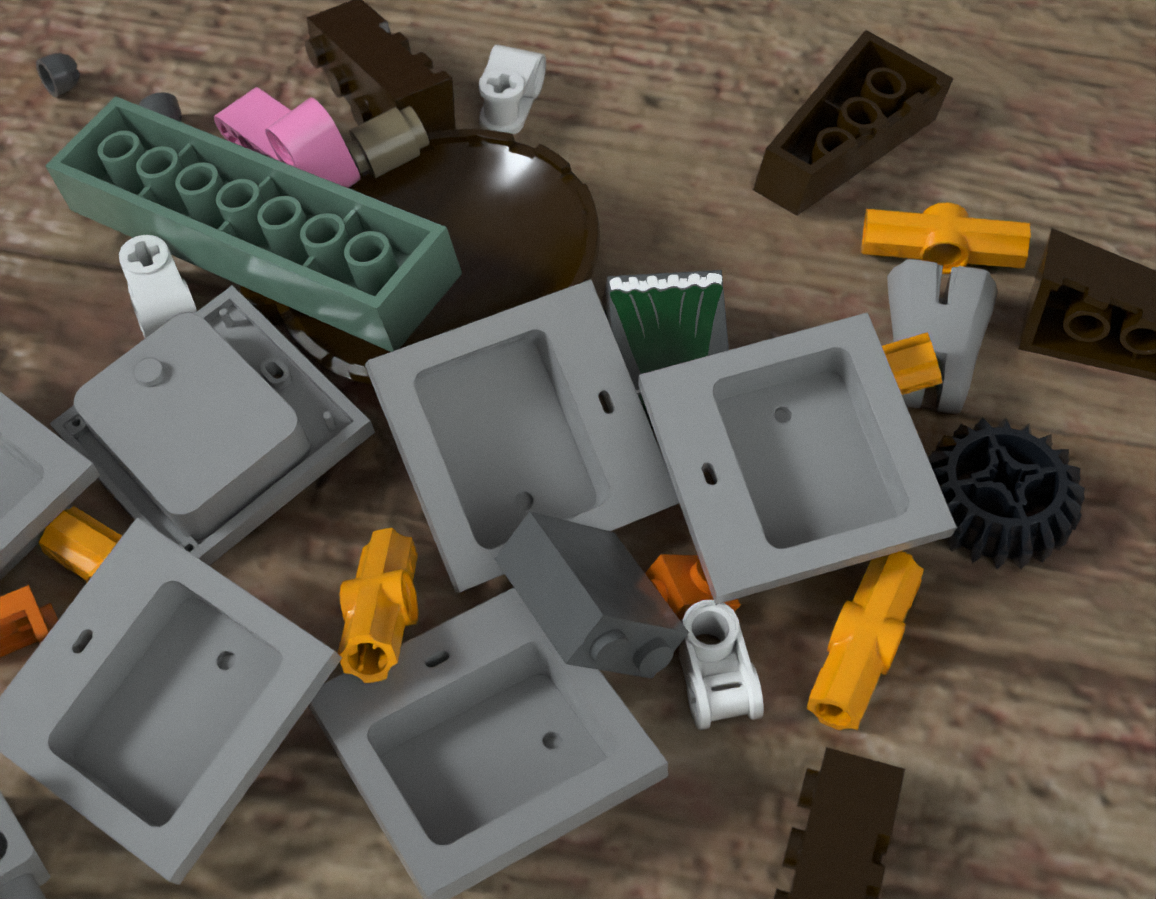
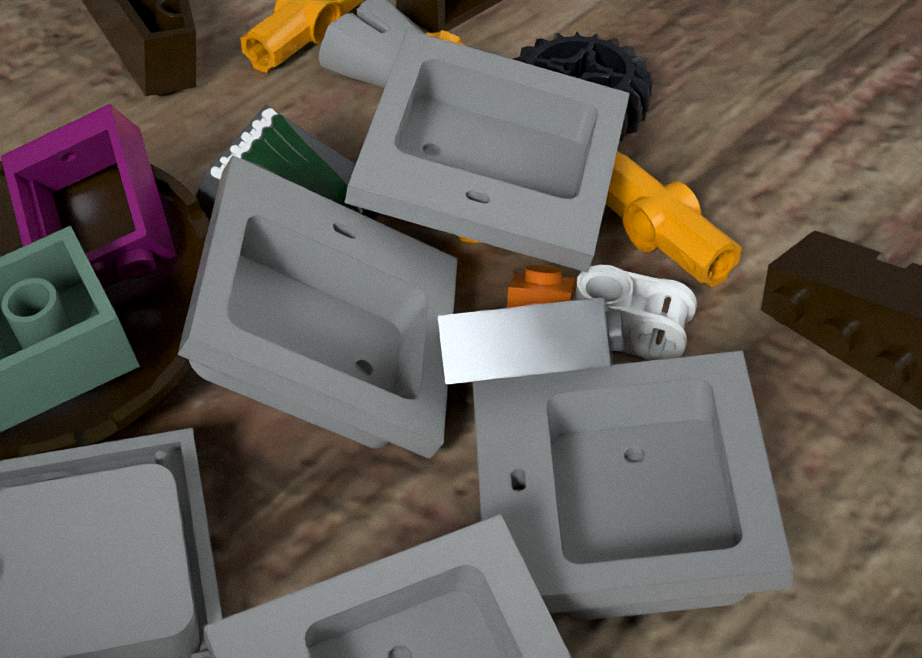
camera: 60 degrees left, 10 degrees down
light orange piece [337,528,419,683] -> none
none -> magenta window [1,104,177,289]

